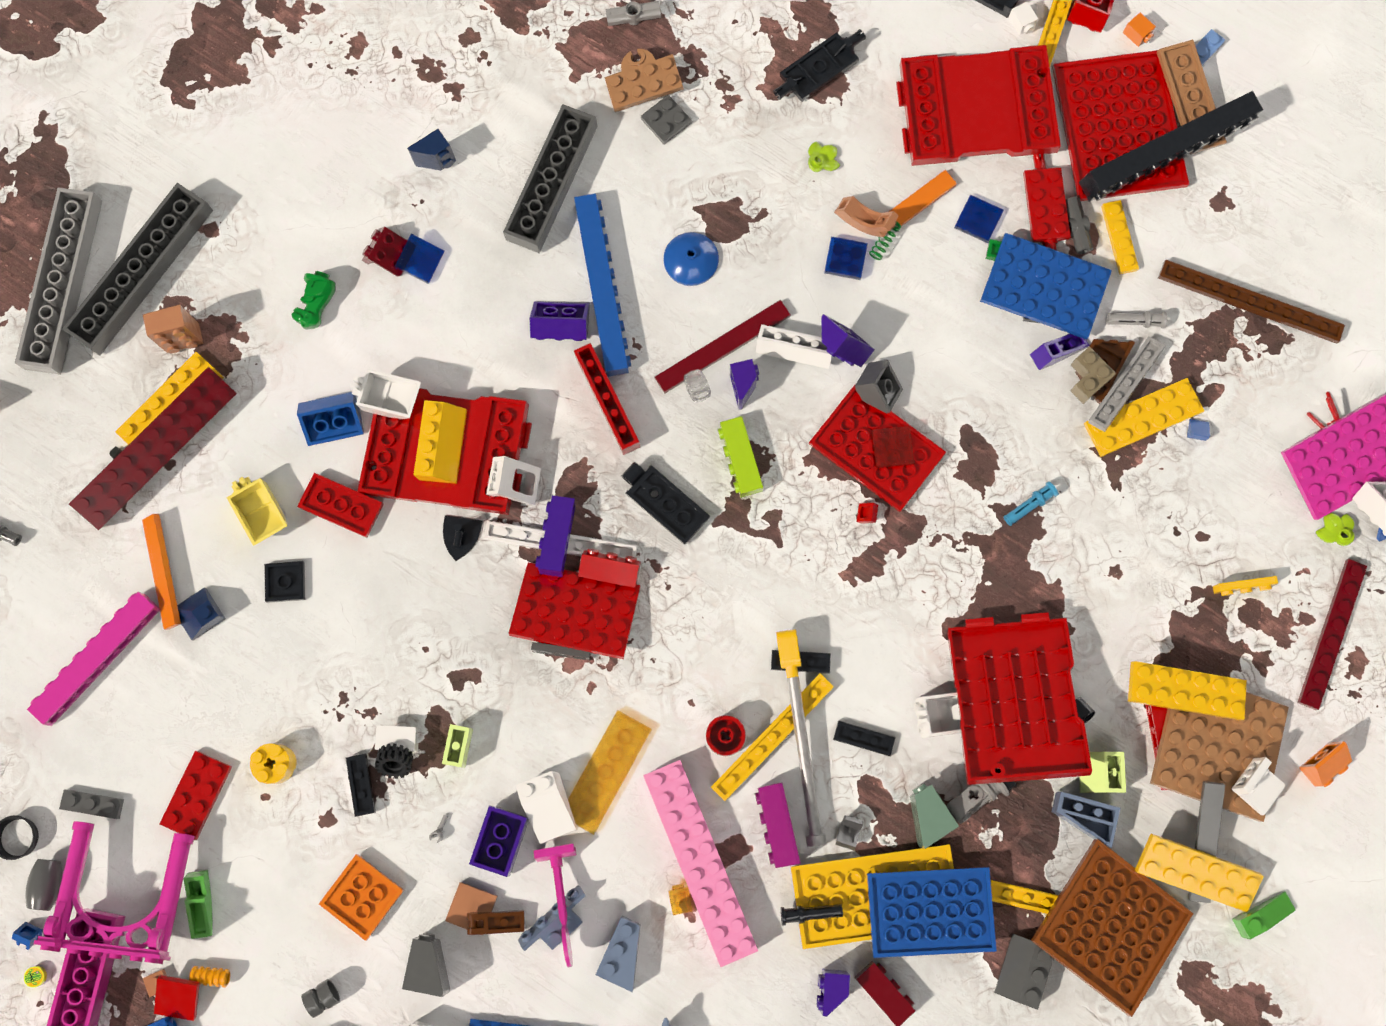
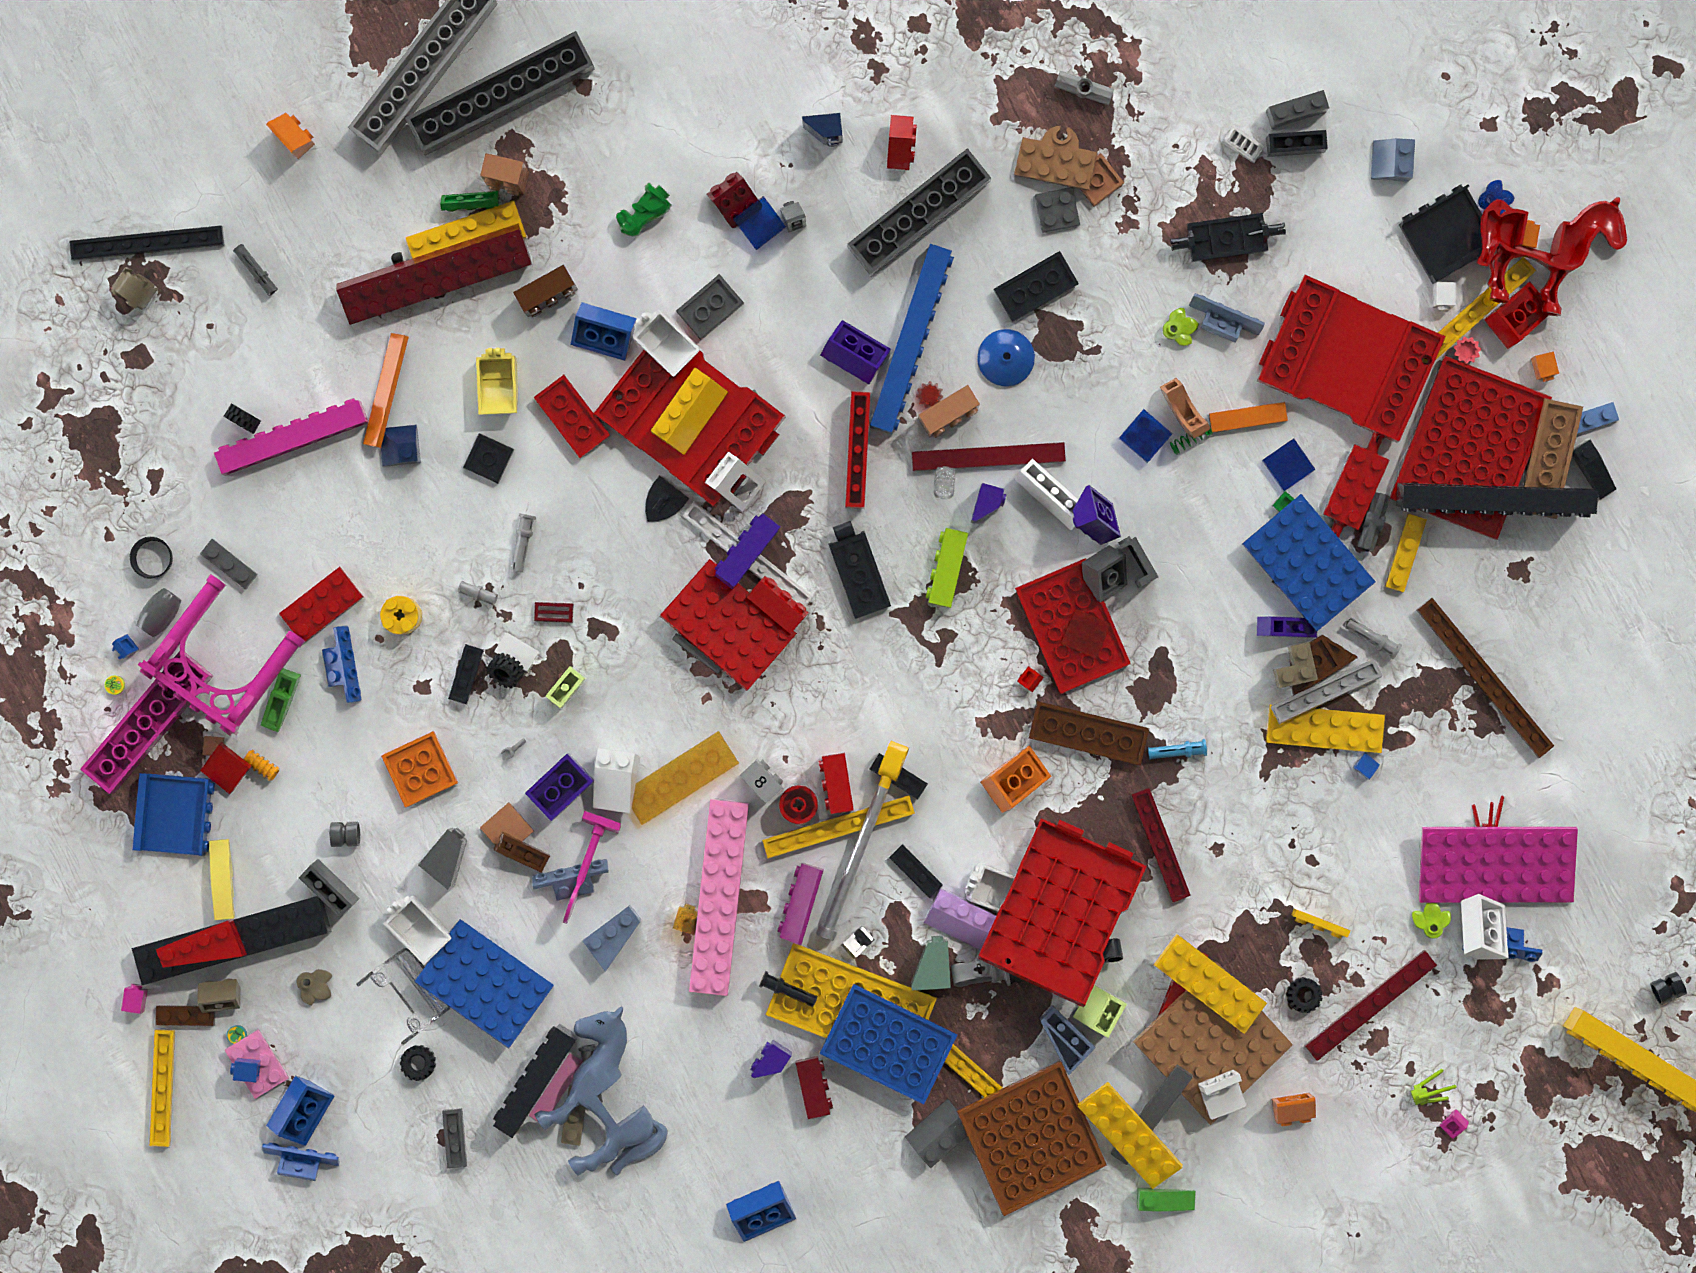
camera: 25 degrees right, 10 degrees up
none -> black tyre [223,403,261,434]
none -> blue bracket [322,626,362,703]
none -> green plate [440,191,500,212]
none -> light grey pin [458,581,498,606]
none -> light grey pin [511,513,536,572]
none -> reddish brown brick [513,264,578,318]
none -> dark red tile [534,602,574,623]
none -> dark grey tile [676,274,744,340]
none -> light grey brick [739,759,783,803]
none -> dark grey slope [780,201,806,232]
none -> red brick [819,752,854,814]
none -> red brick [887,115,917,170]
none -> clear red piece [916,381,943,408]
none -> nougat brick [918,385,980,438]
none -> lavender slope [924,888,997,950]
none -> orange slope [980,745,1052,813]
none -> black plate [993,251,1079,323]
none -> reddish brown plate [1028,701,1150,766]
none -> nougat tile [1080,153,1124,207]
none -> dark grey panel [1116,536,1158,588]
none -> dark red plate [1131,788,1191,902]
none -> sand blue bracket [1189,293,1265,343]
none -> black tyre [1286,977,1323,1013]
none -> coral piece [1454,336,1481,364]
none -> black slope [1572,440,1616,500]

